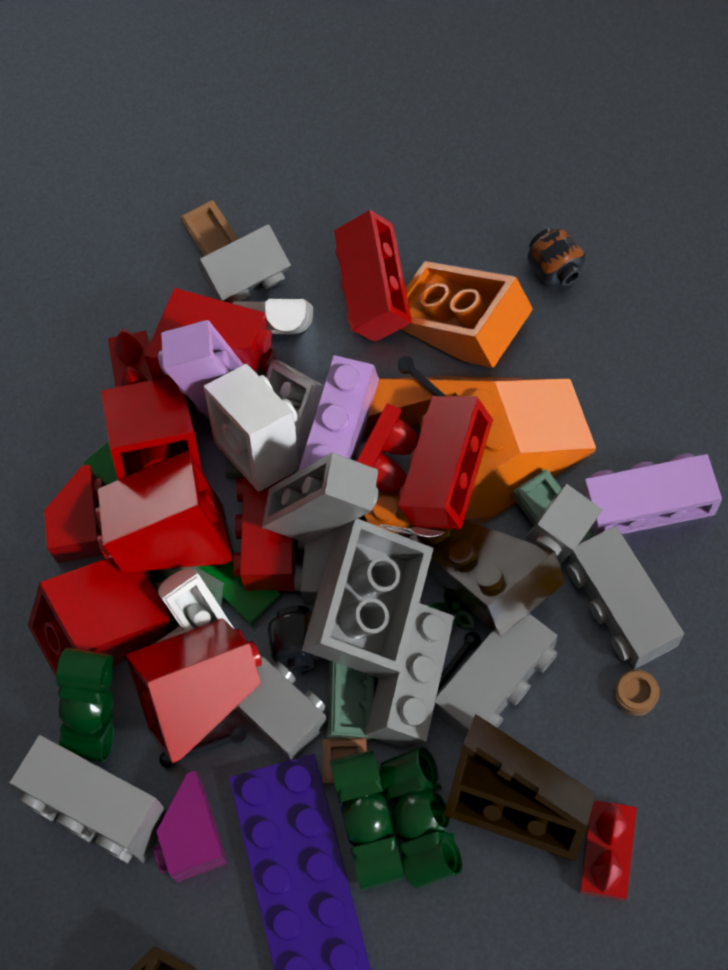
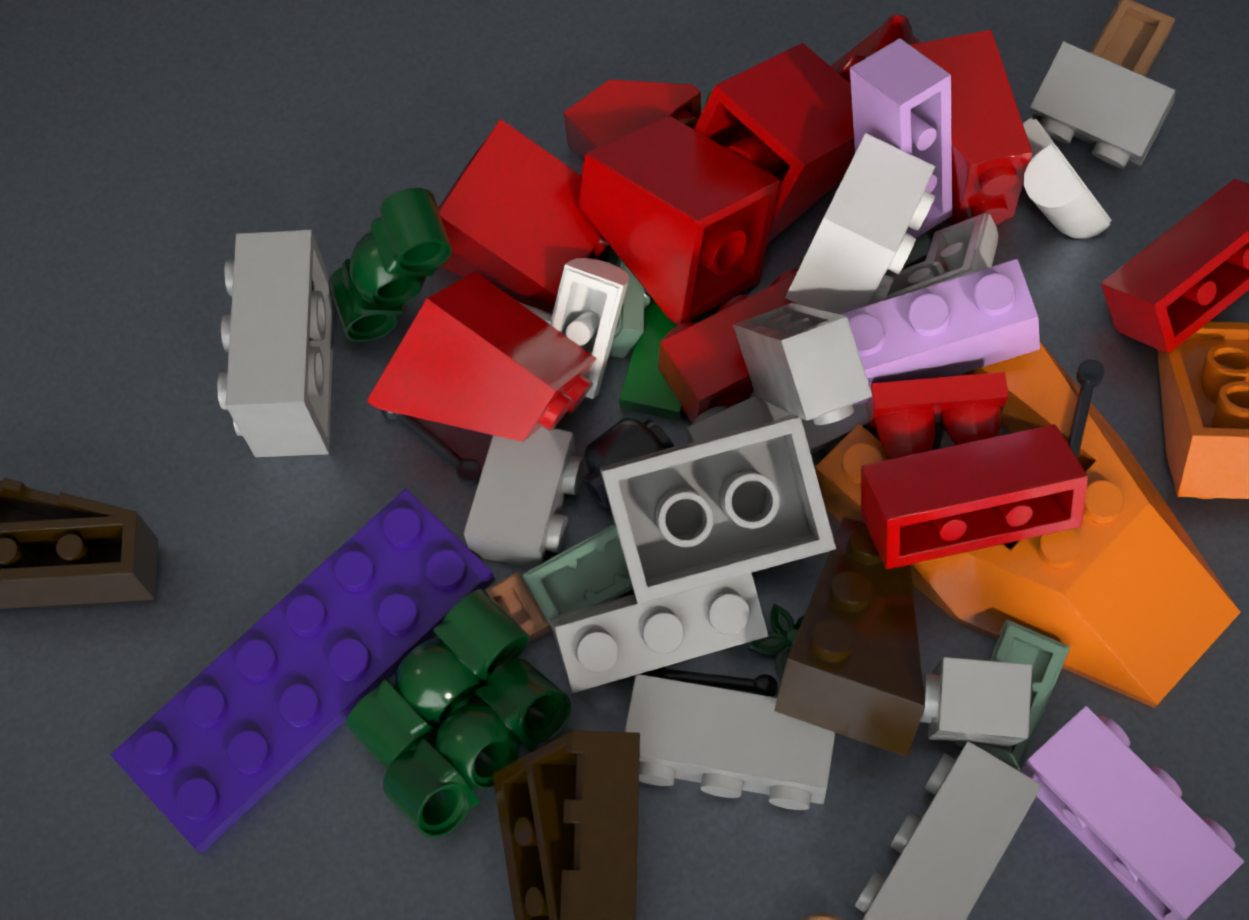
camera: 60 degrees right, 0 degrees up
magenta slope [153,771,228,882] -> none
sticker [379,524,445,537] -> none

